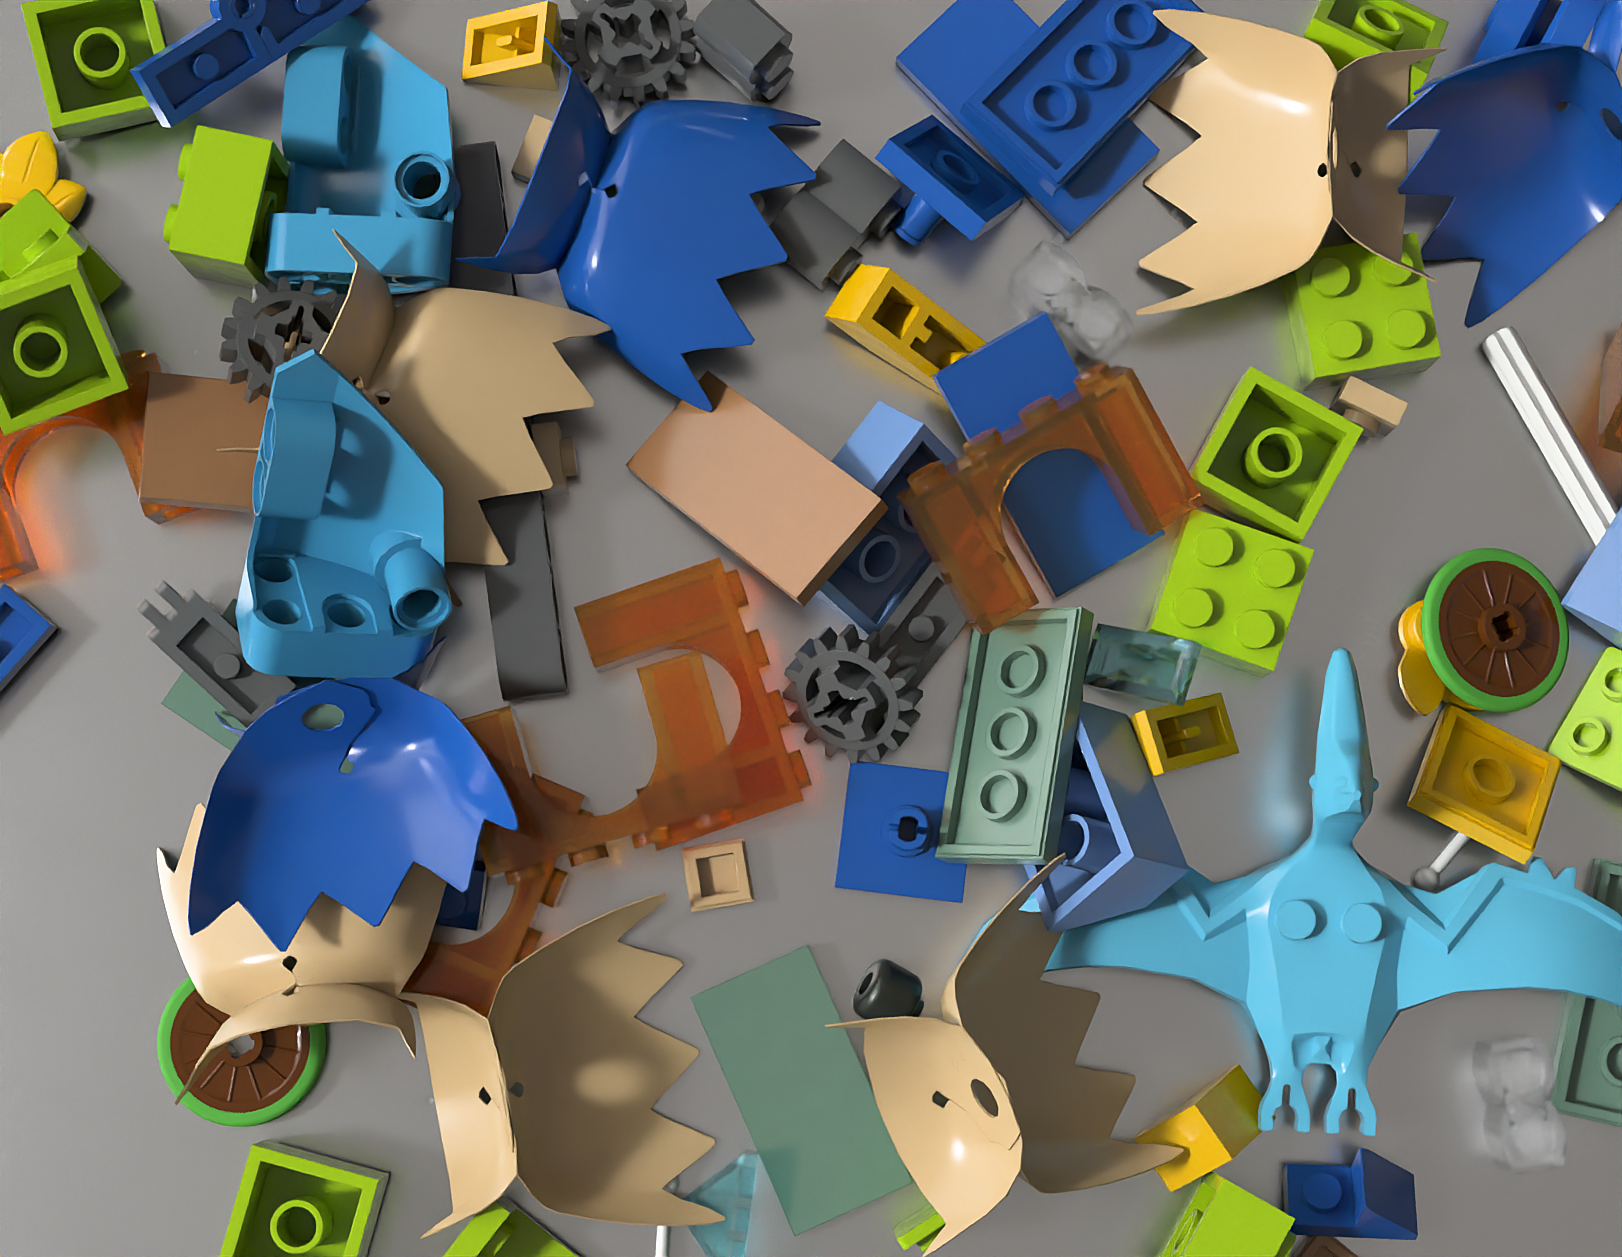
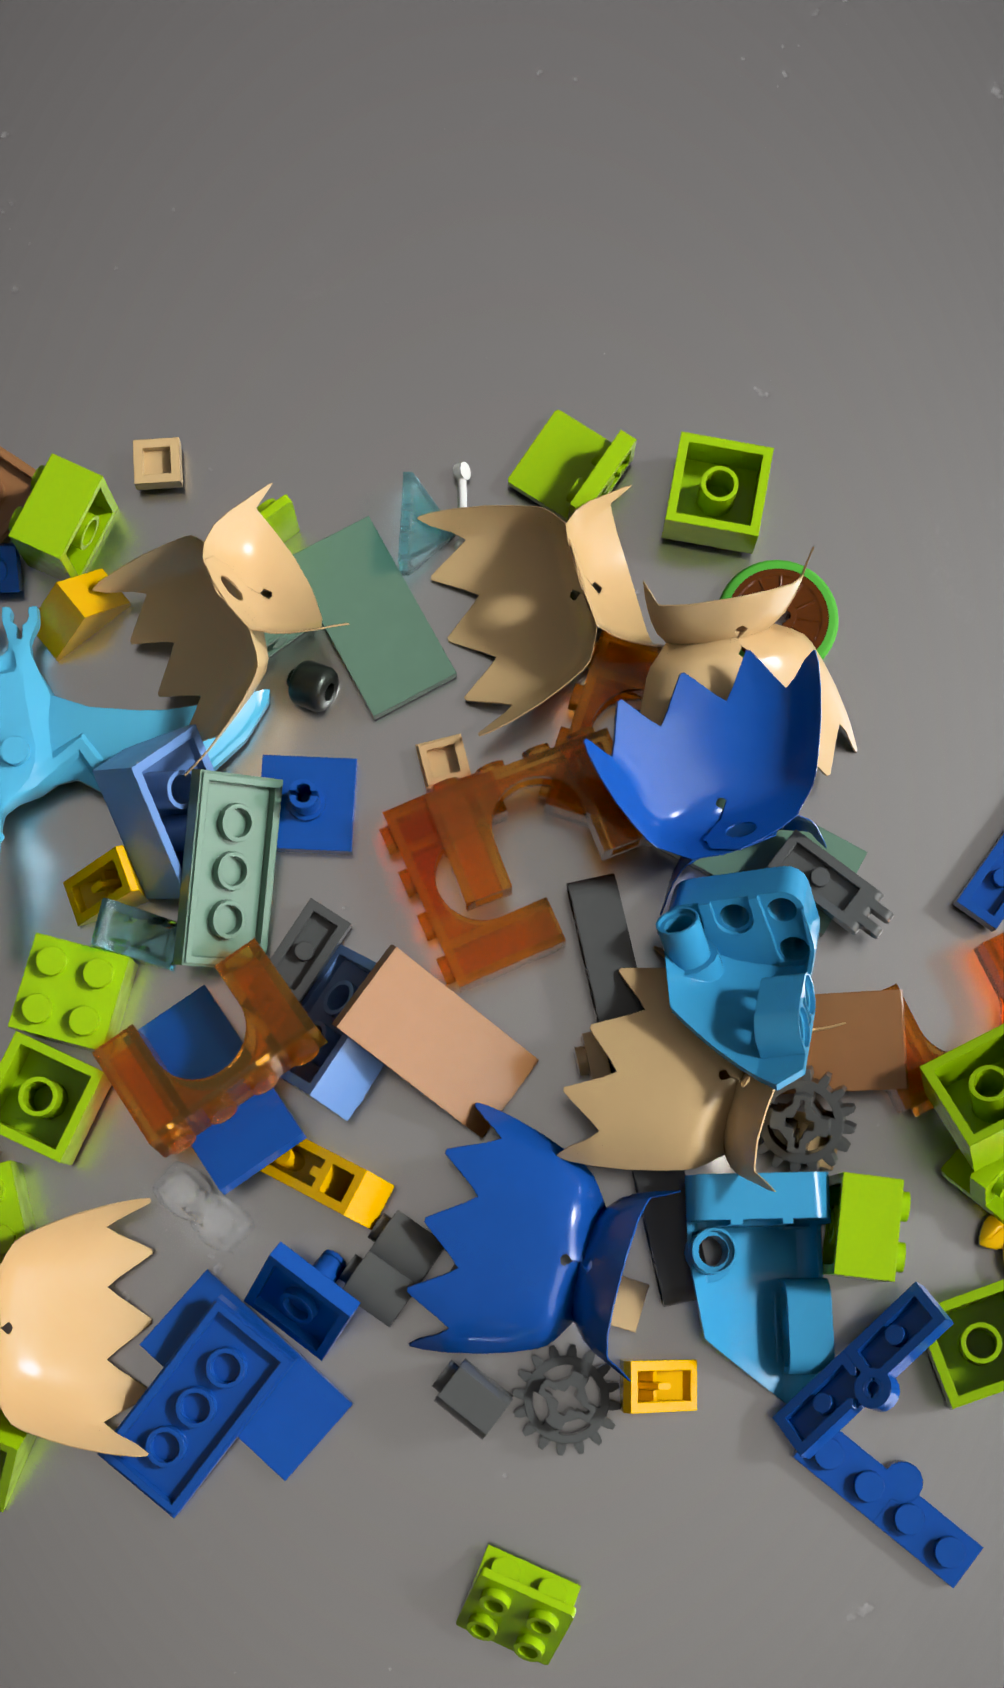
camera: 175 degrees right, 5 degrees down
dark grey gear [782,624,923,764] -> none

